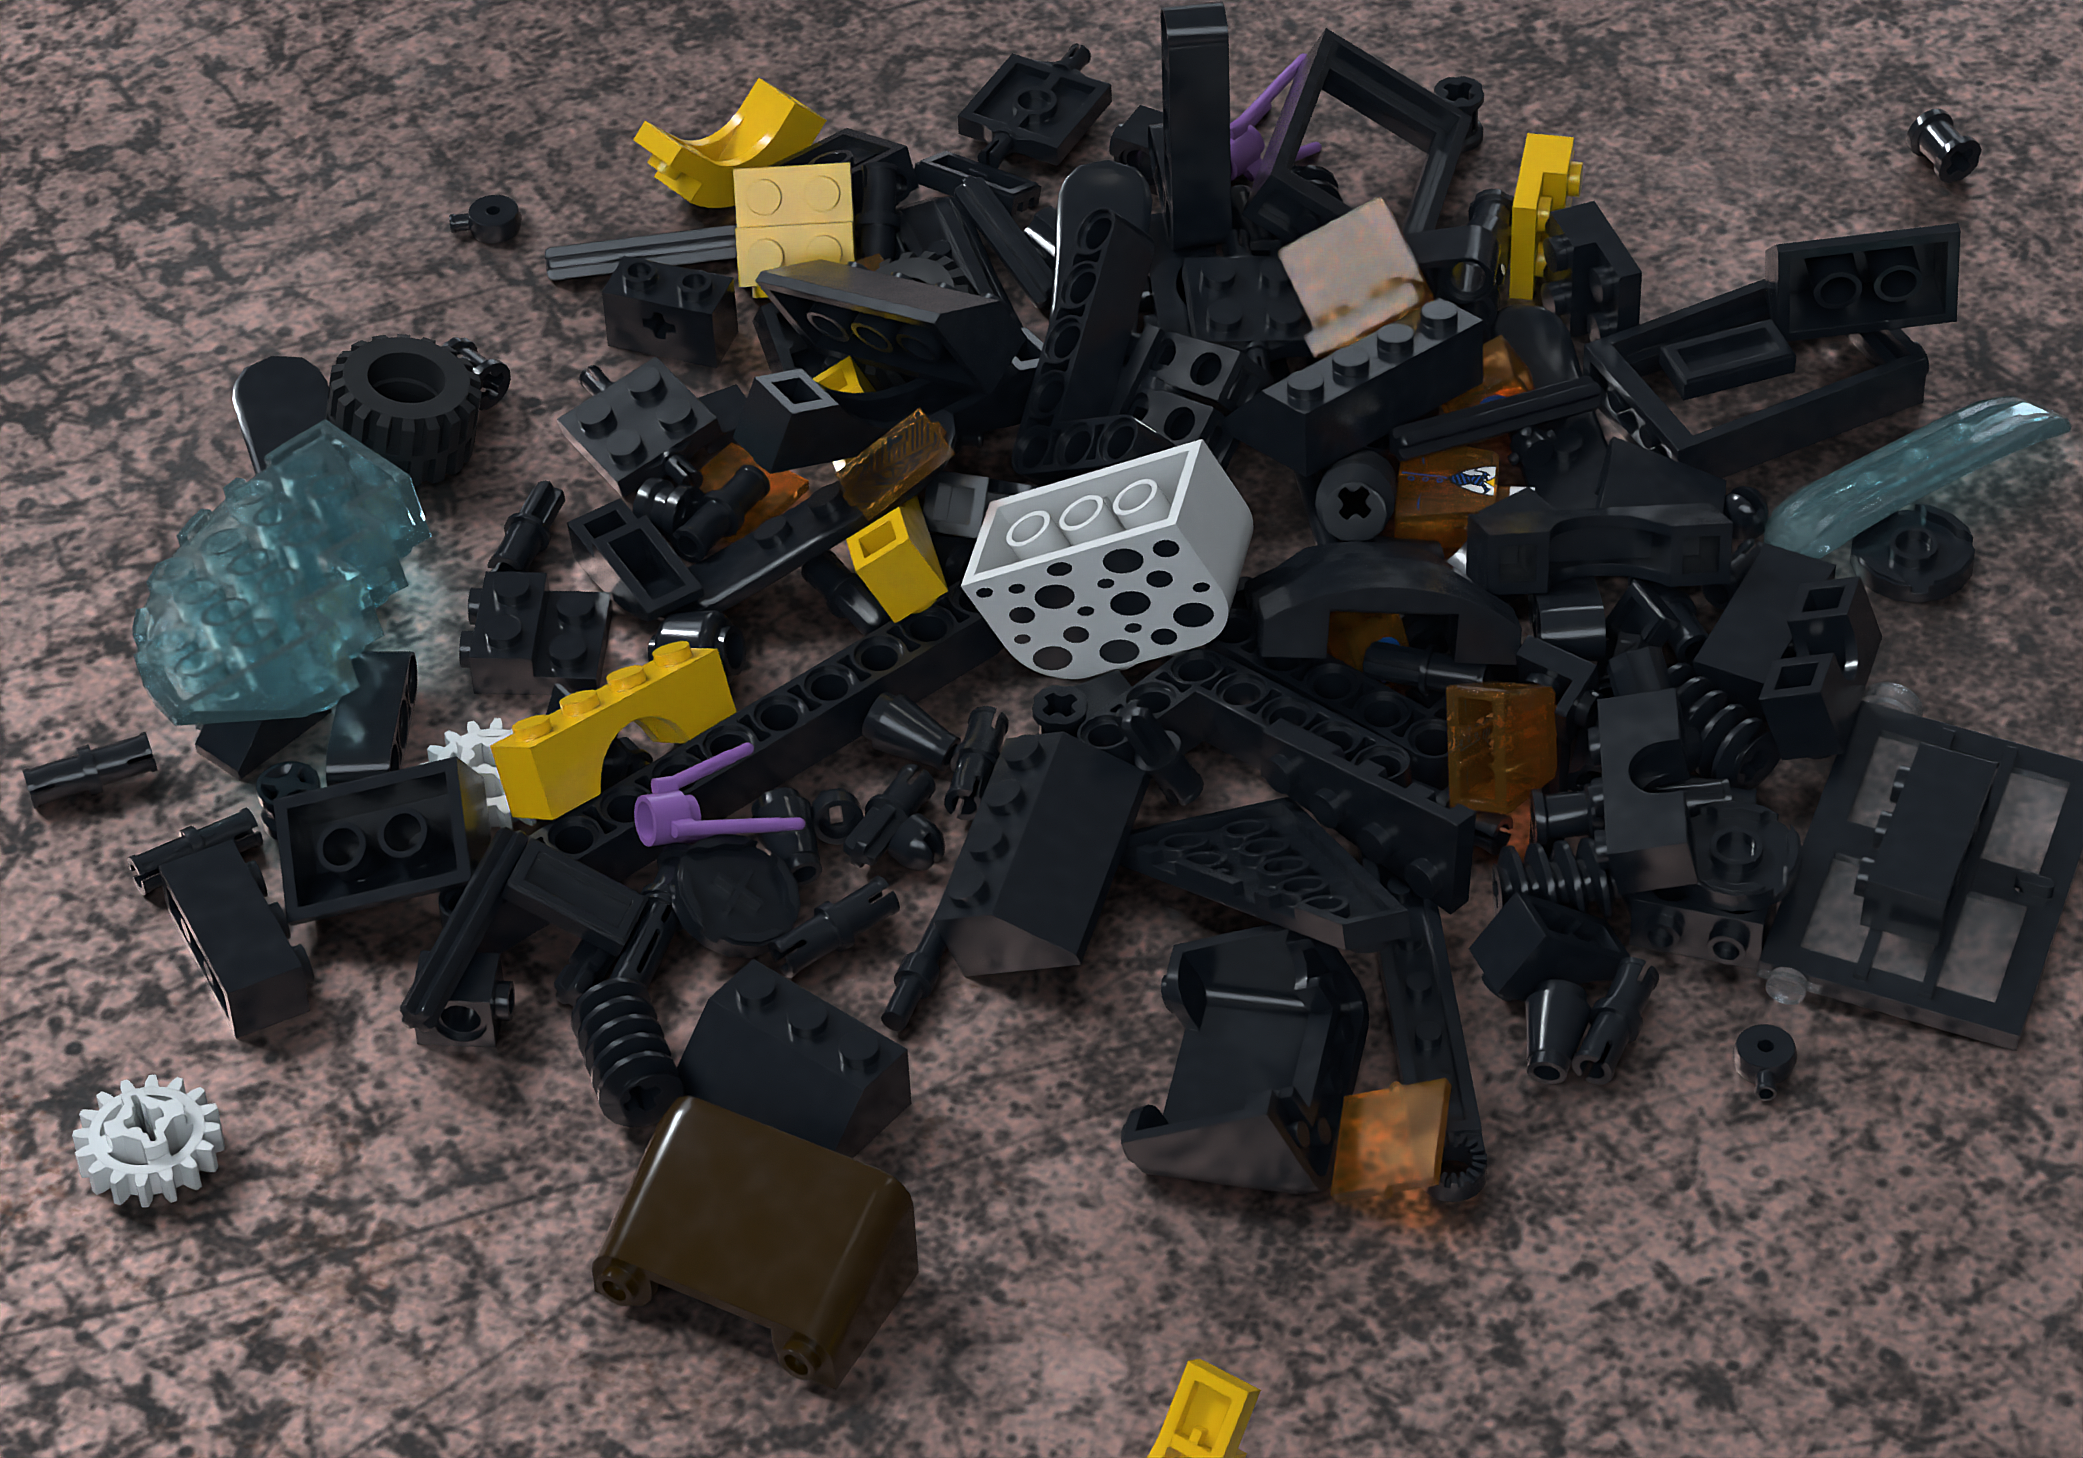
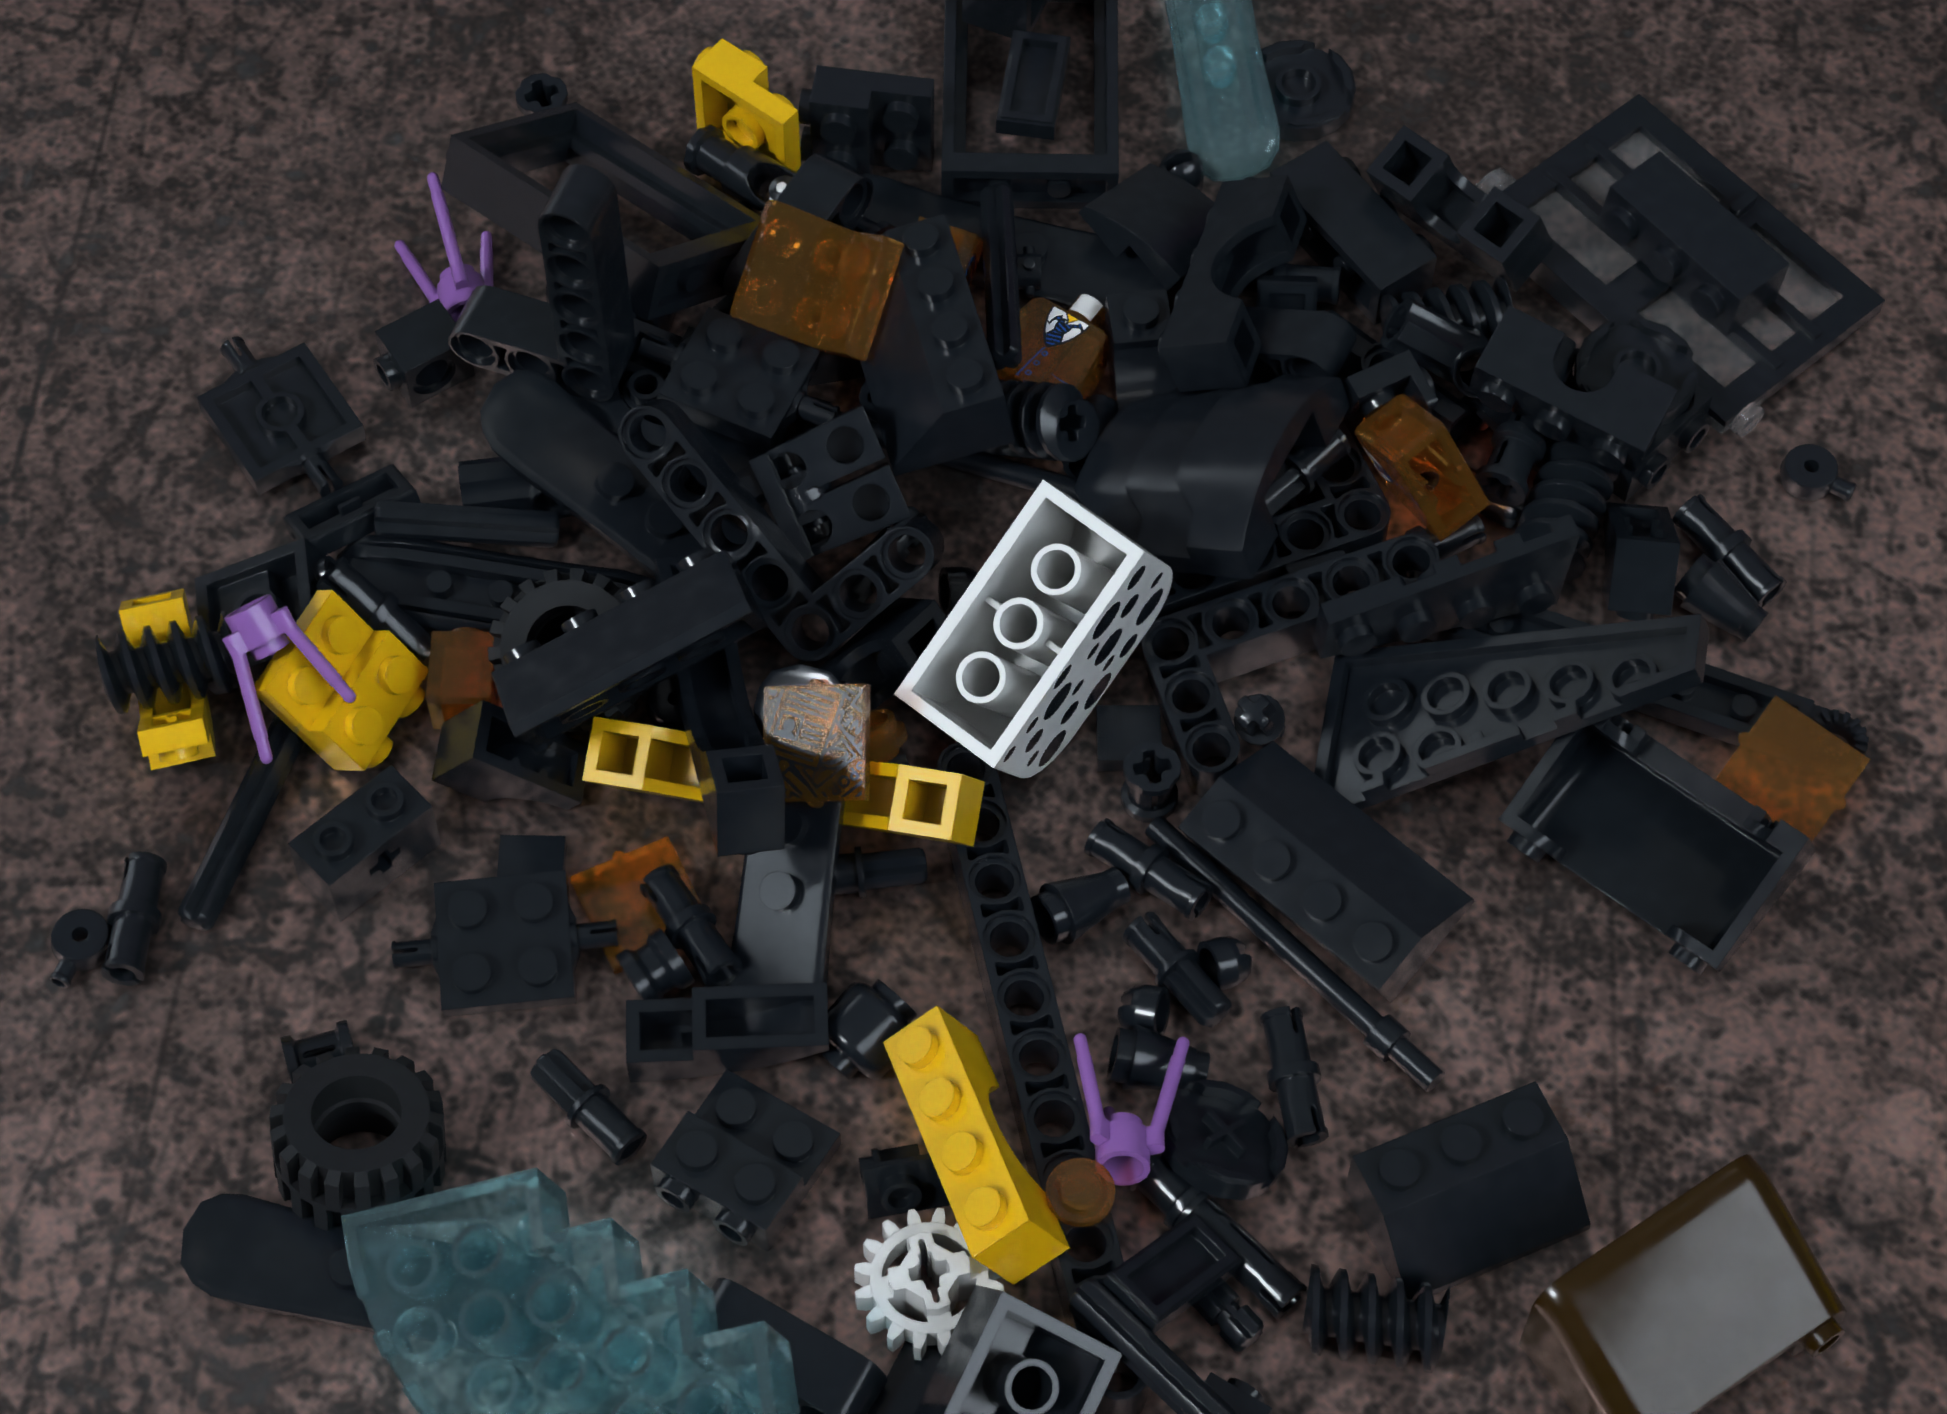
camera: 65 degrees left, 15 degrees up
none -> black piece [95,611,236,714]
none -> black pin [101,851,167,986]
none -> medium lavender plant [222,594,356,764]
none -> clear orange plate [851,709,908,763]
none -> clear orange plate [1046,1158,1115,1227]

